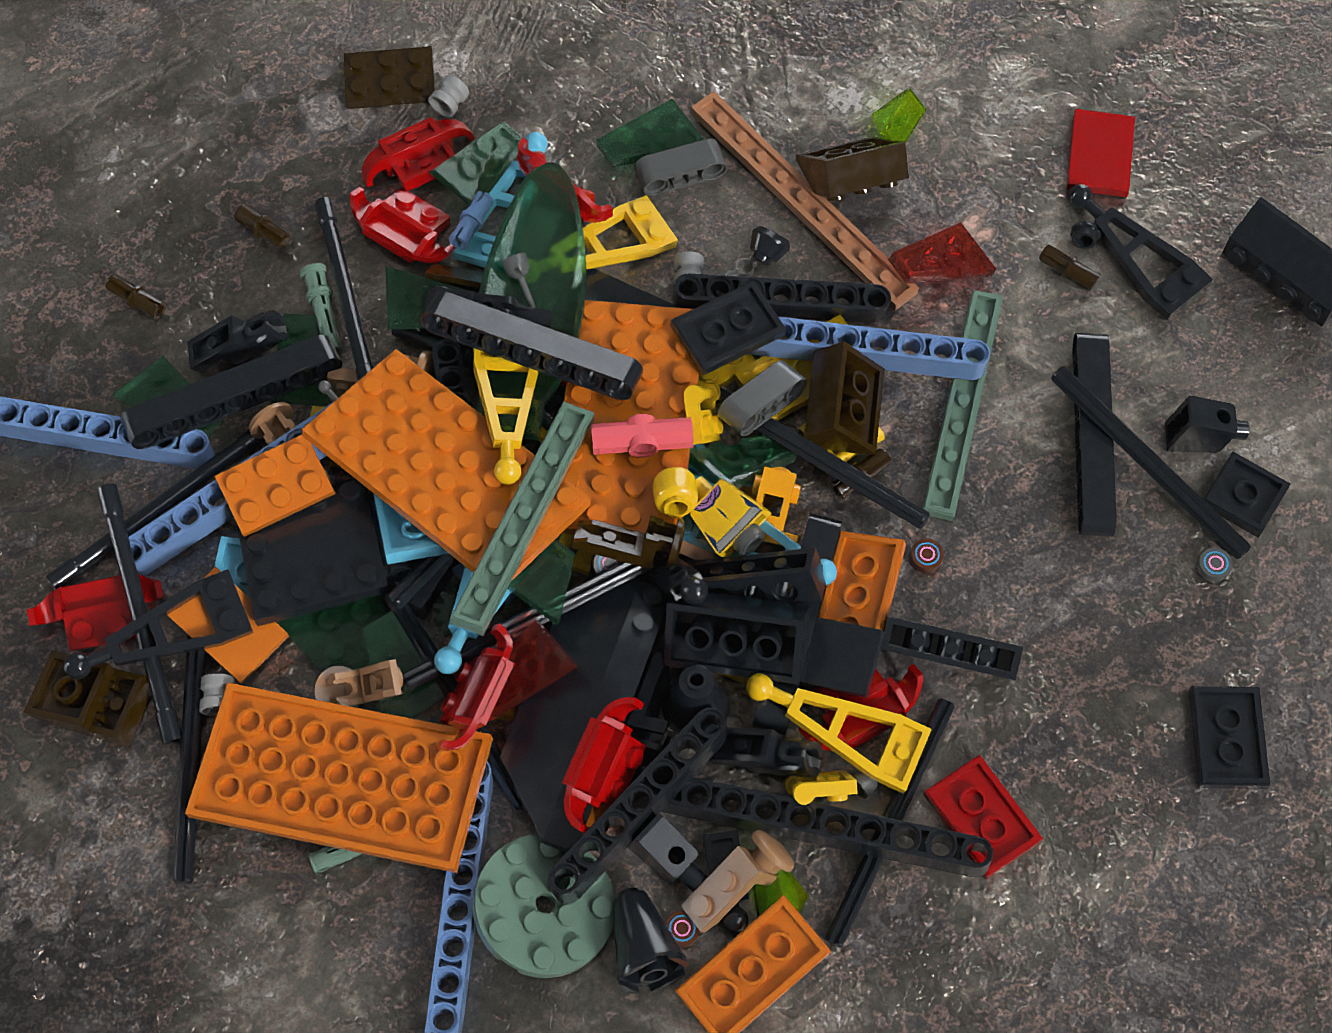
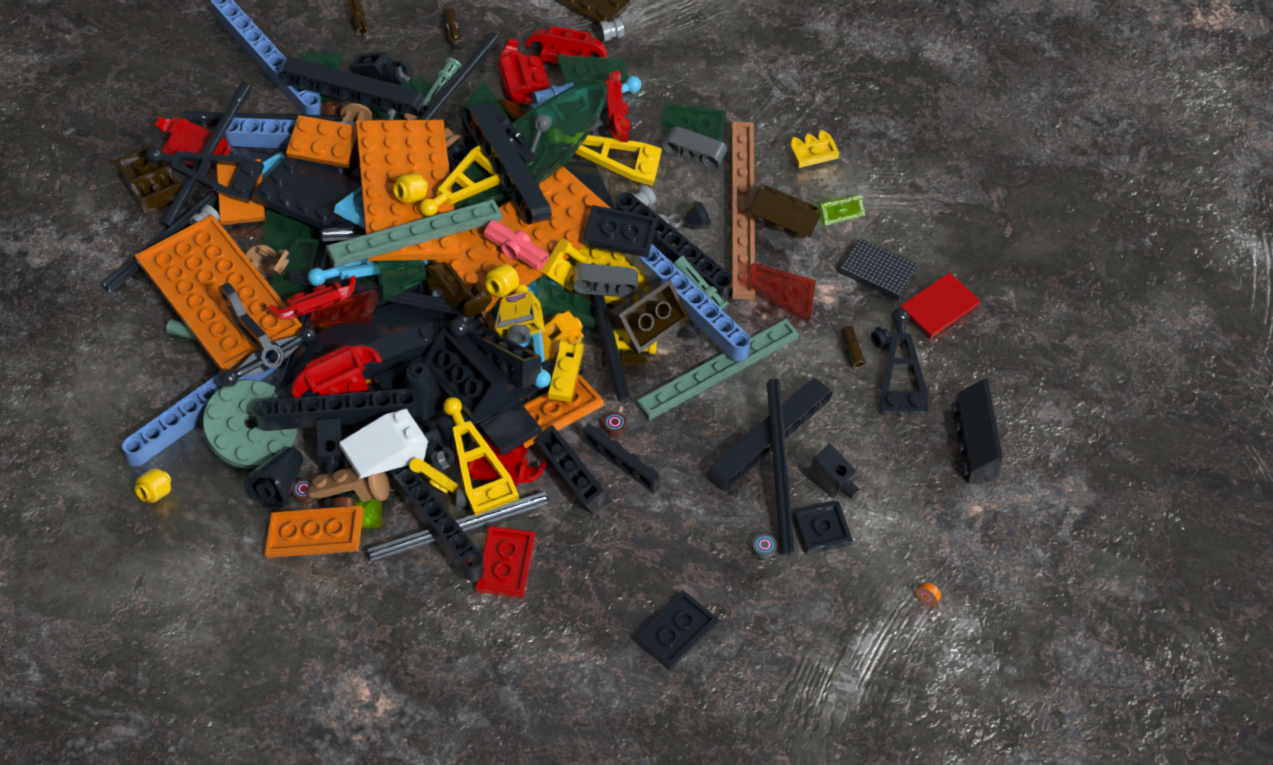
camera: 40 degrees right, 10 degrees down
none -> black piece [218,282,317,387]
none -> copper tile [320,101,342,115]
none -> copper tile [332,497,356,507]
none -> white slope [339,409,428,478]
none -> yellow head [393,173,428,204]
none -> yellow plate [548,340,584,402]
none -> black plate [583,423,660,494]
none -> sand green pin [674,256,729,311]
none -> yellow plate [791,130,839,168]
none -> black tile [839,238,919,300]

